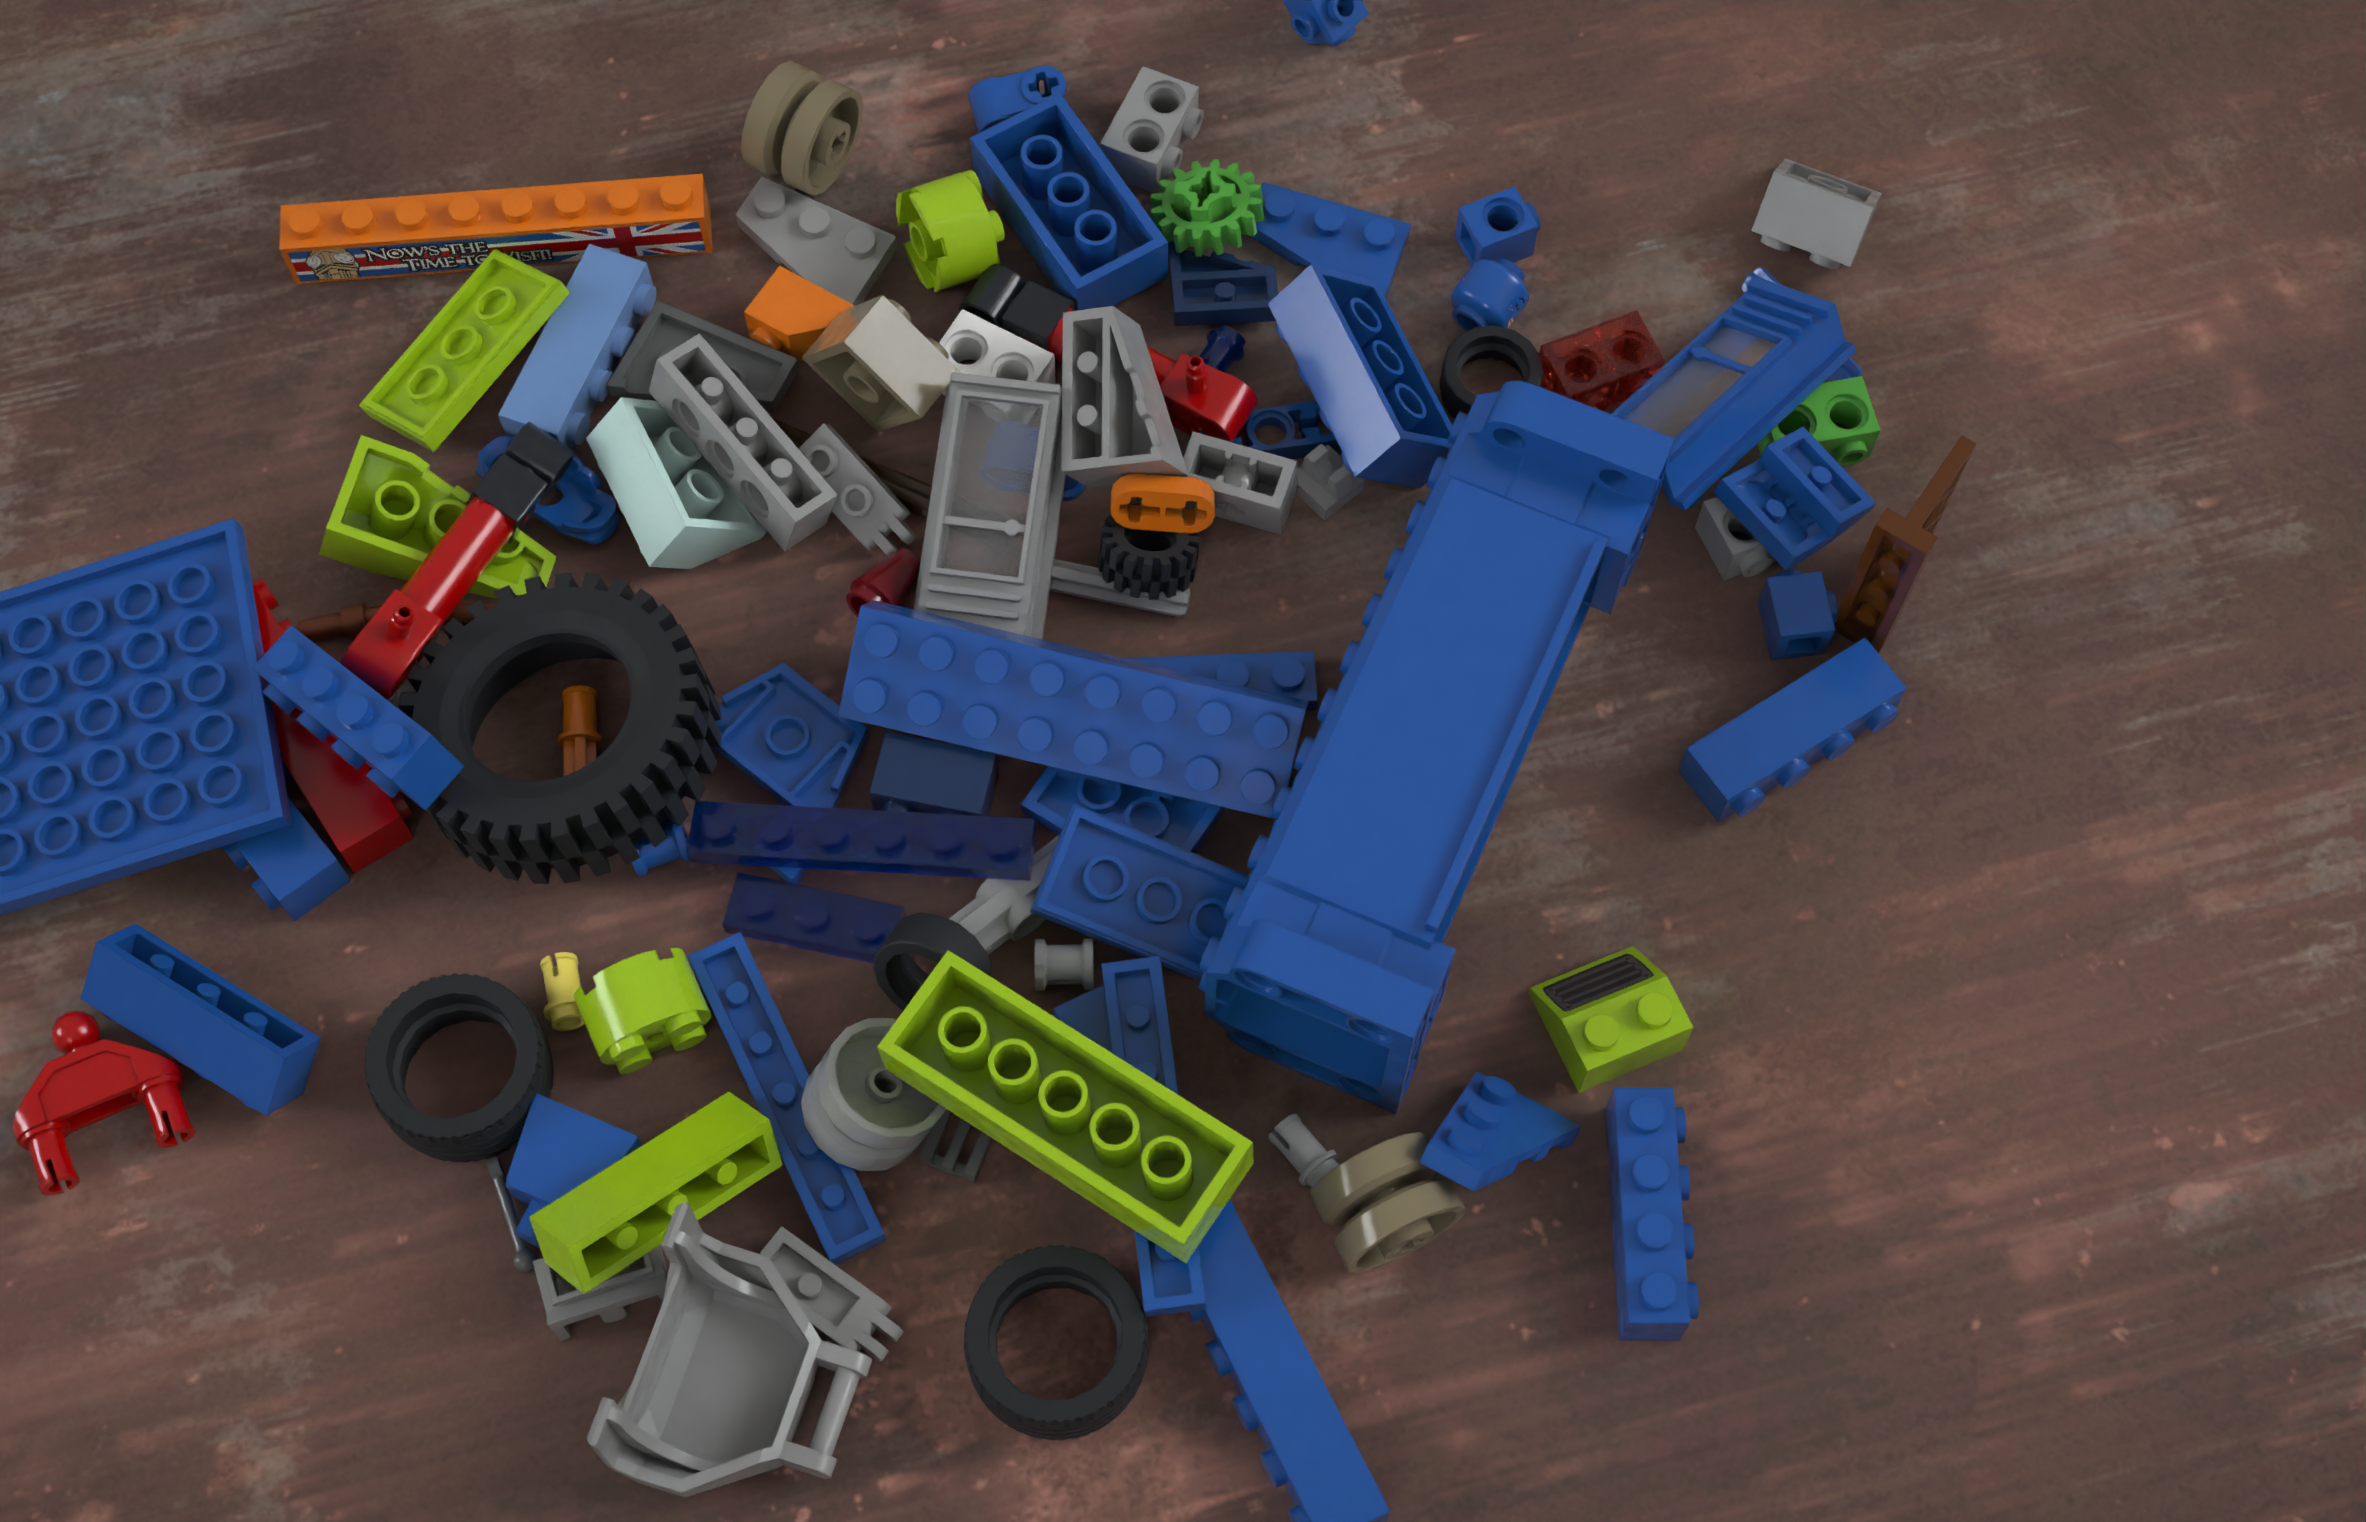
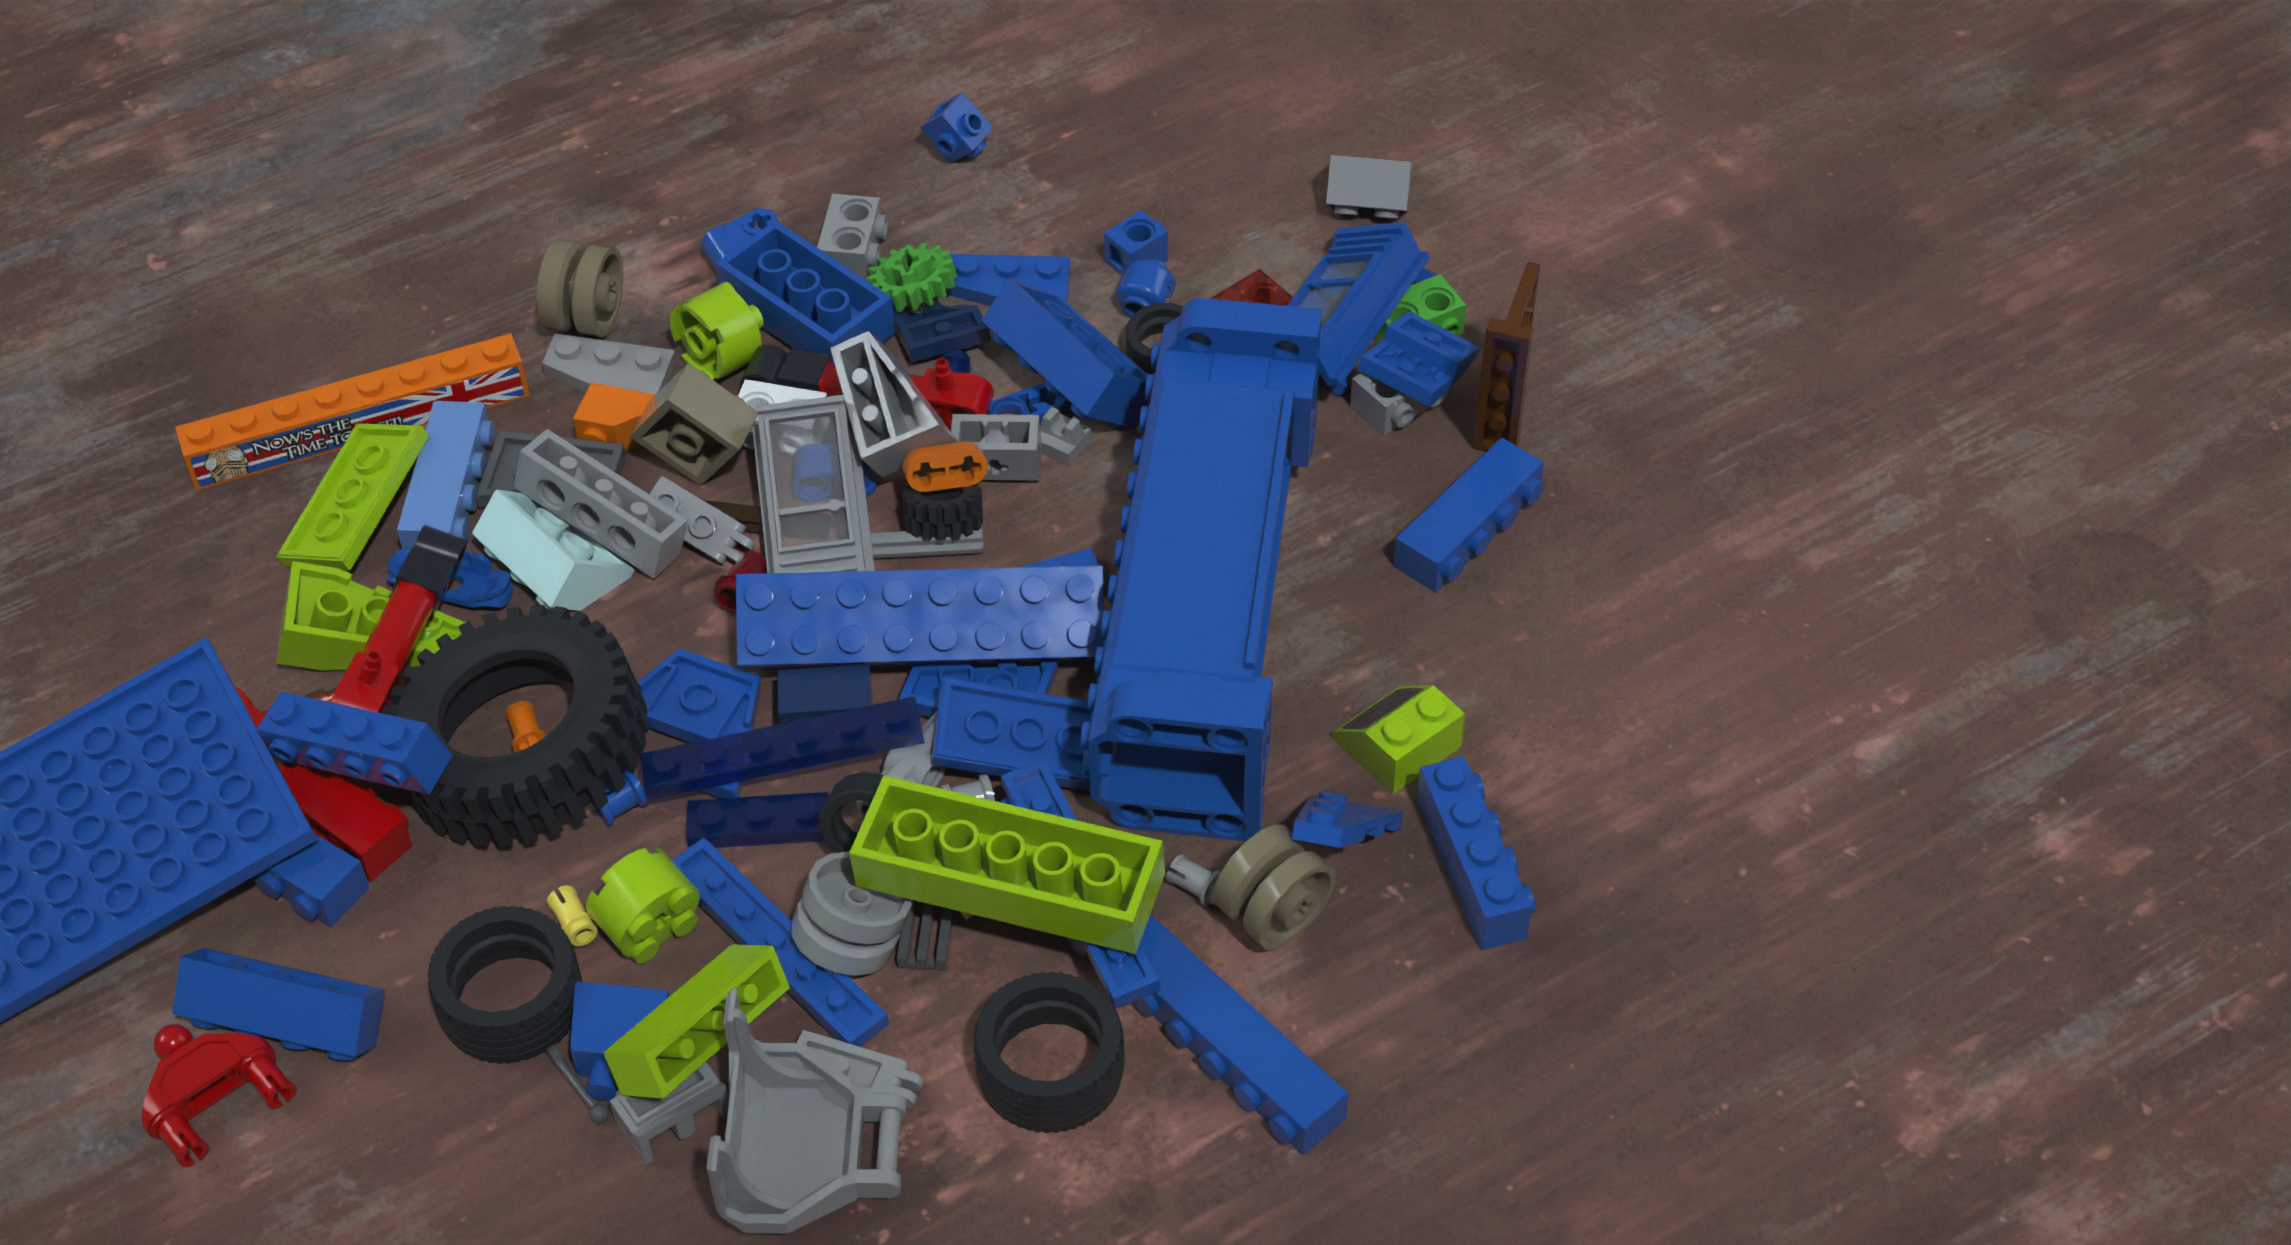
camera: 15 degrees left, 15 degrees down
blue brick [1757,569,1837,661] -> none

